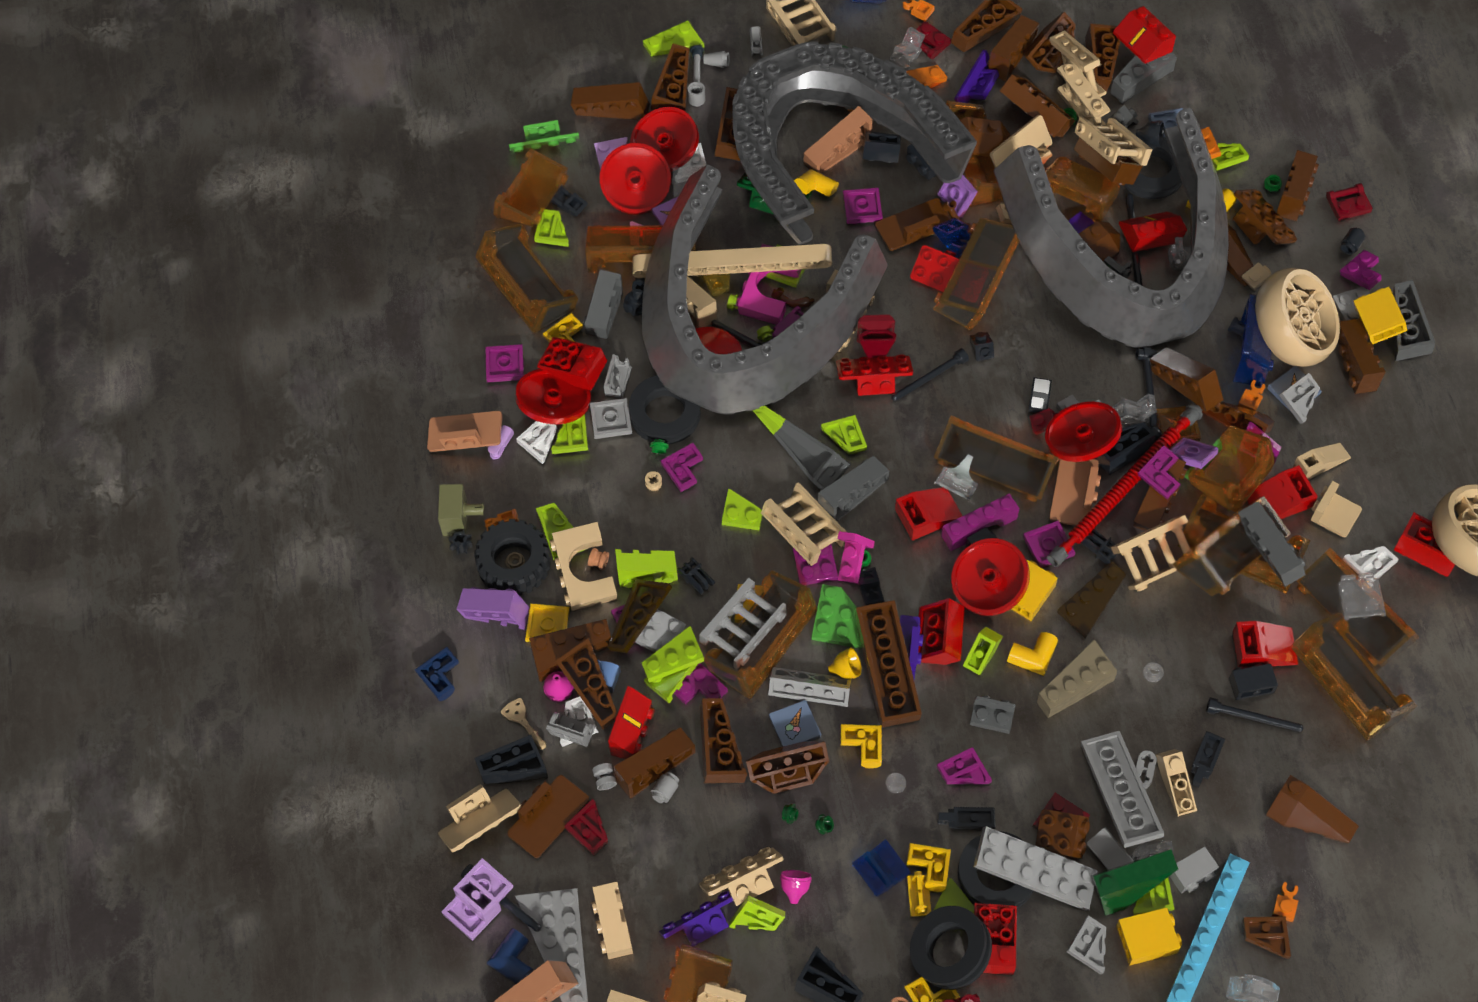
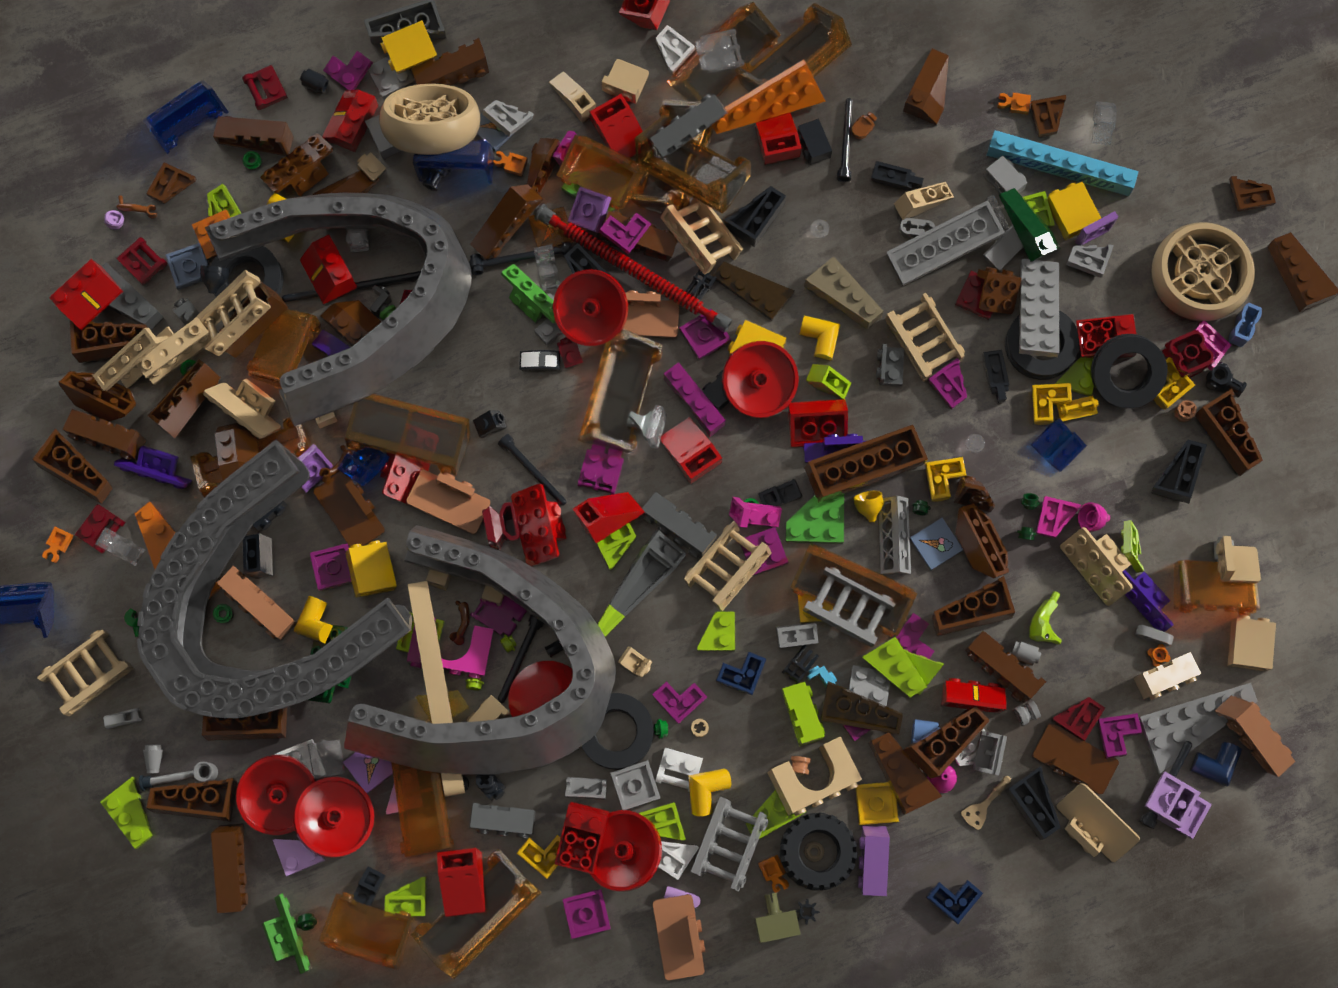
camera: 100 degrees left, 15 degrees up
none -> lavender tile [104,210,124,229]
none -> dark orange piece [116,195,157,219]
none -> dark red plate [116,237,168,285]
none -> clear blue windscreen [143,80,229,154]
none -> reddish brown wing [146,162,197,204]
none -> green plate [213,604,233,623]
none -> dark green plate [297,913,317,931]
none -> red slope [322,90,378,152]
none -> yellow brick [345,540,397,598]
none -> nougat bracket [407,470,490,534]
none -> red slope [437,848,485,917]
none -> bright green bracket [501,264,556,323]
none -> red slope [572,492,645,543]
none -> magenta plate [577,444,624,495]
none -> tan bracket [618,646,652,678]
none -> white plate [655,748,703,792]
none -> yellow brick [688,768,731,816]
none -> light grey fence [691,797,768,891]
none -> orange wing [712,59,826,134]
none -> dark blue brick [716,652,766,695]
none -> black wedge [724,186,786,247]
none -> light grey hinge [776,622,819,648]
none -> medium azure bracket [807,666,837,688]
none -> dark orange arm [852,112,877,140]
none -> tan fence [885,293,965,382]
none -> dark green plate [912,500,931,516]
none -> reddish brown wedge [954,476,995,512]
none -> lime animal [1029,591,1062,645]
none -> dark pink wing [1036,496,1081,539]
none -> medium lavender tile [1075,211,1118,246]
none -> magenta plate [1098,713,1142,759]
none -> light grey beam [1135,625,1174,647]
none -> orange plate [1147,644,1170,667]

